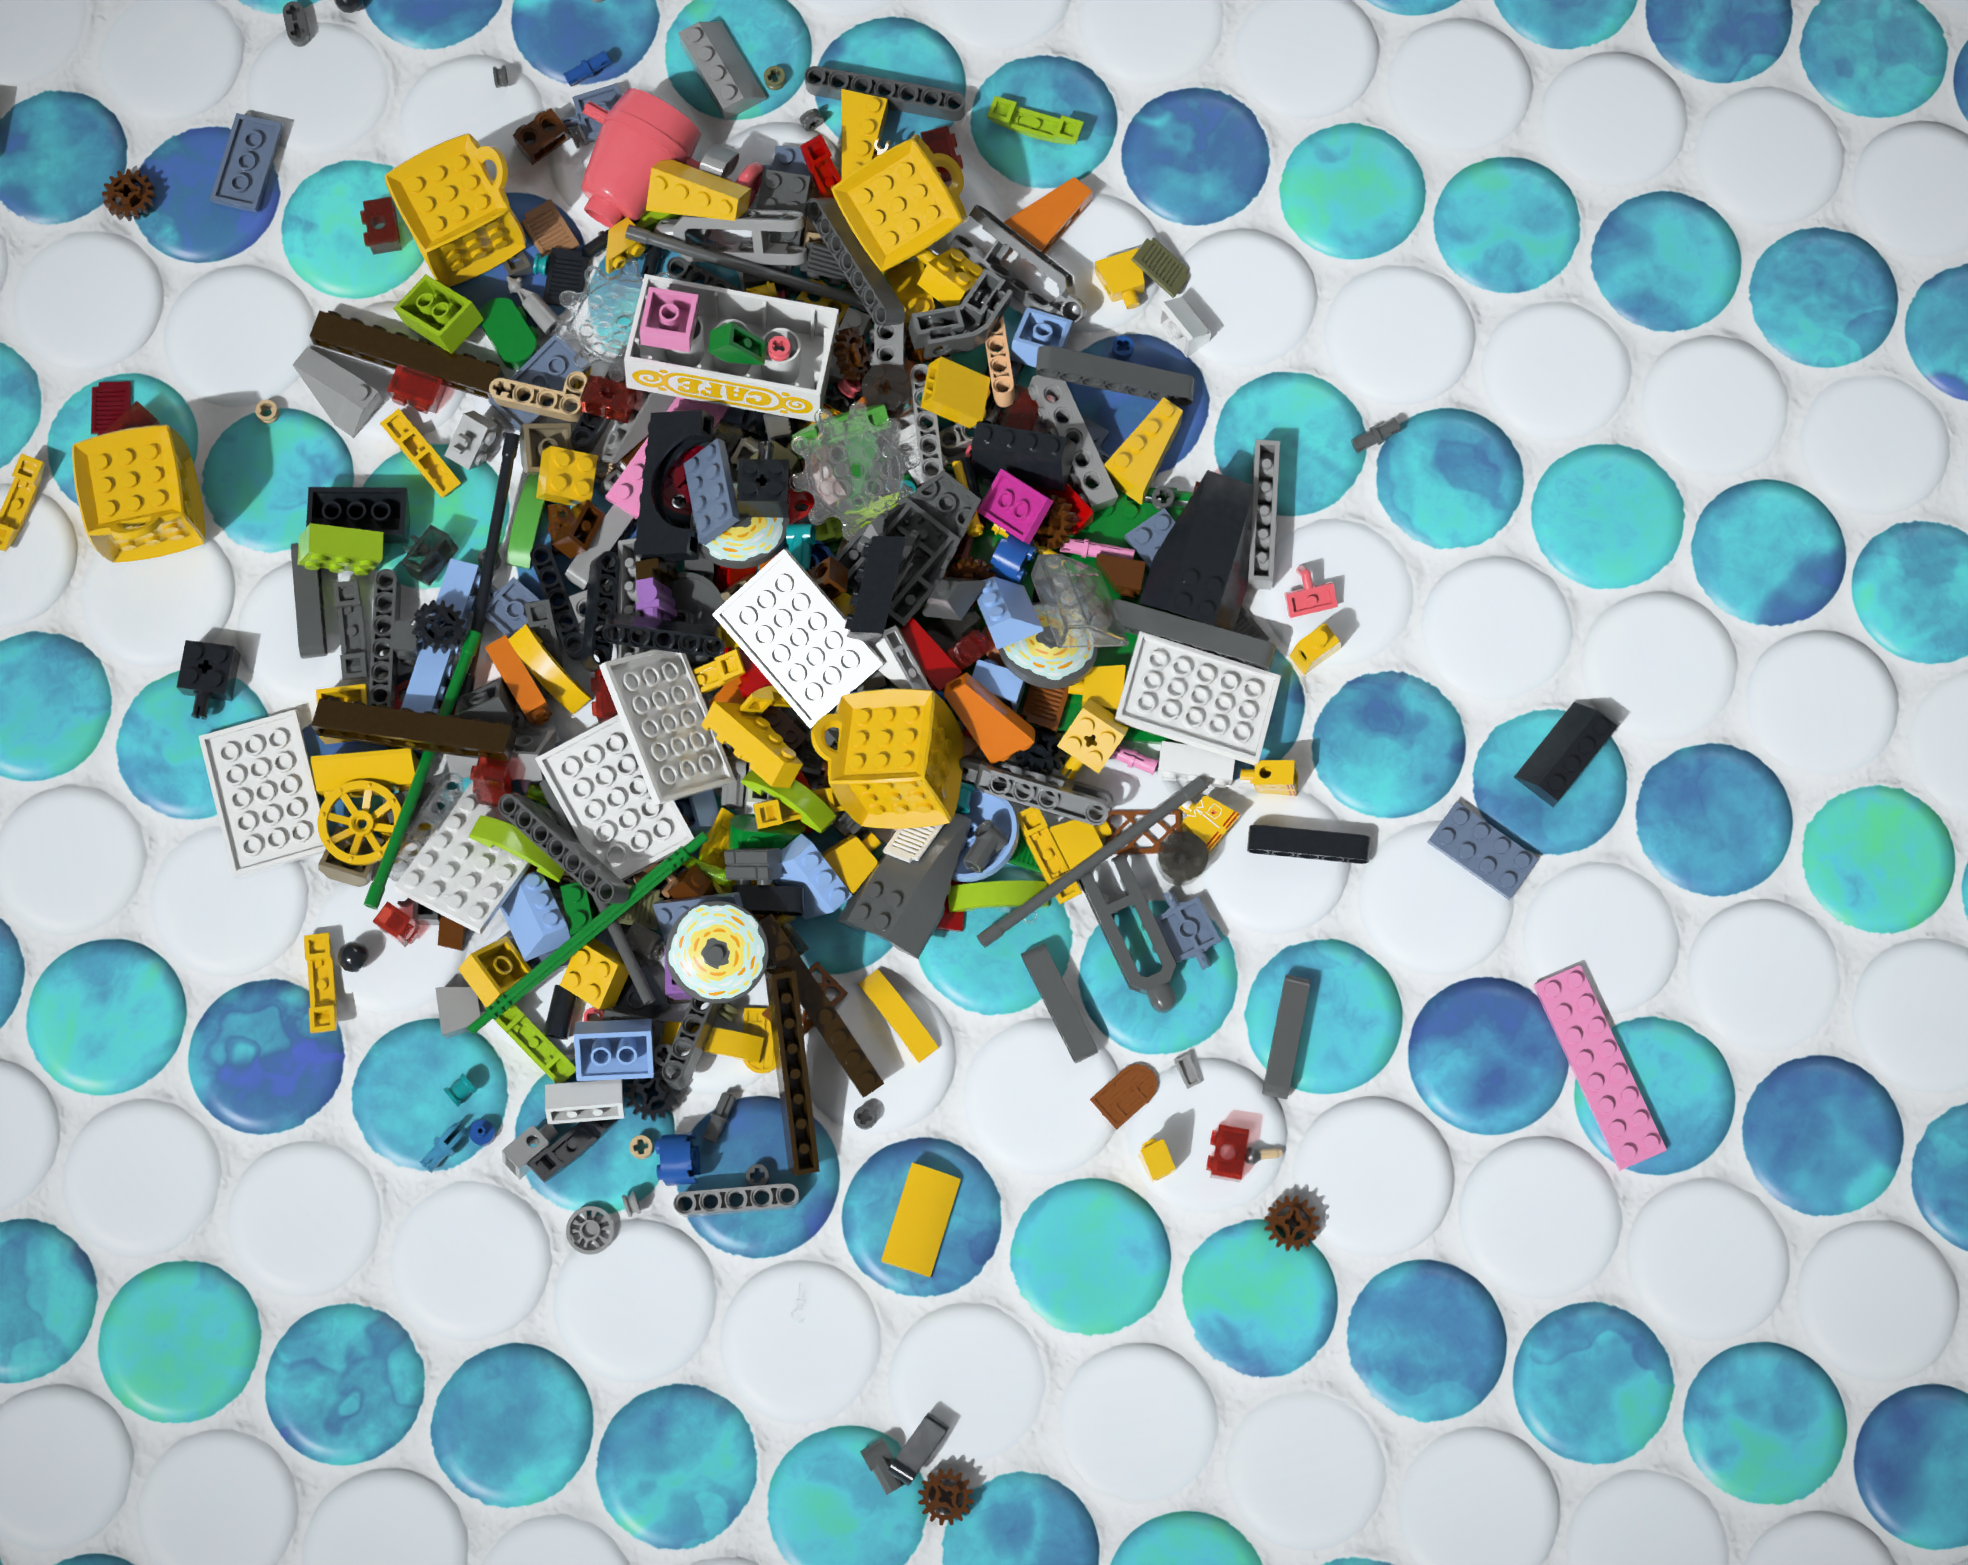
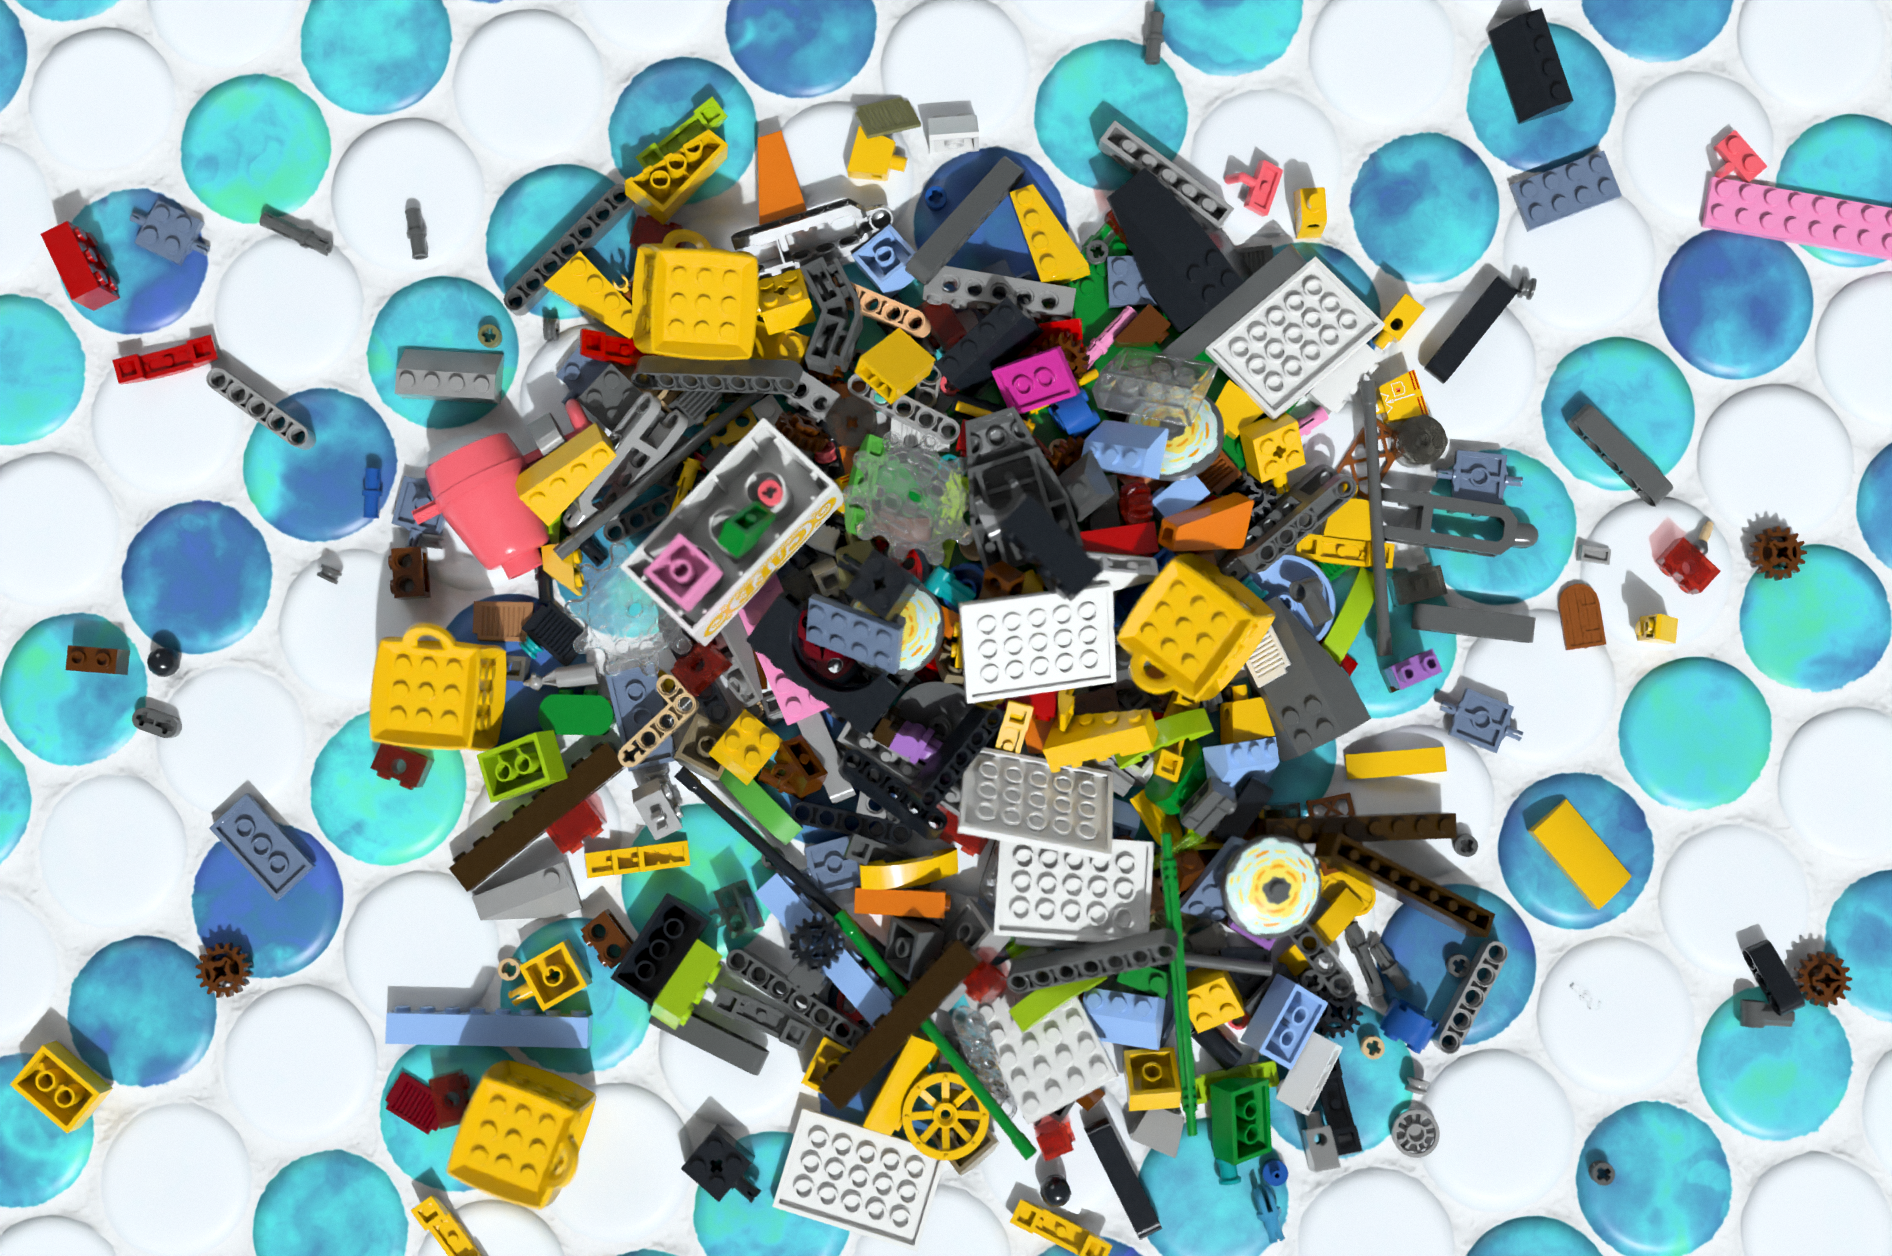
camera: 50 degrees left, 10 degrees up
none -> light blue brick [385,1006,593,1048]
none -> yellow brick [508,939,593,1011]
none -> reddish brown brick [580,909,634,969]
none -> yellow wedge [625,129,728,225]
none -> black beam [1084,1117,1163,1240]
none -> green slope [1210,1077,1272,1166]
none -> dark grey pin [1344,921,1386,997]
none -> medium lavender hips [1379,648,1443,693]
none -> clear smoke brick [1387,562,1448,607]
none -> sand blue plate [1439,688,1524,753]
none -> dark grey bush [1517,276,1537,300]
none -> dark grey bush [1588,1160,1615,1186]
none -> coral plate [1713,130,1768,183]

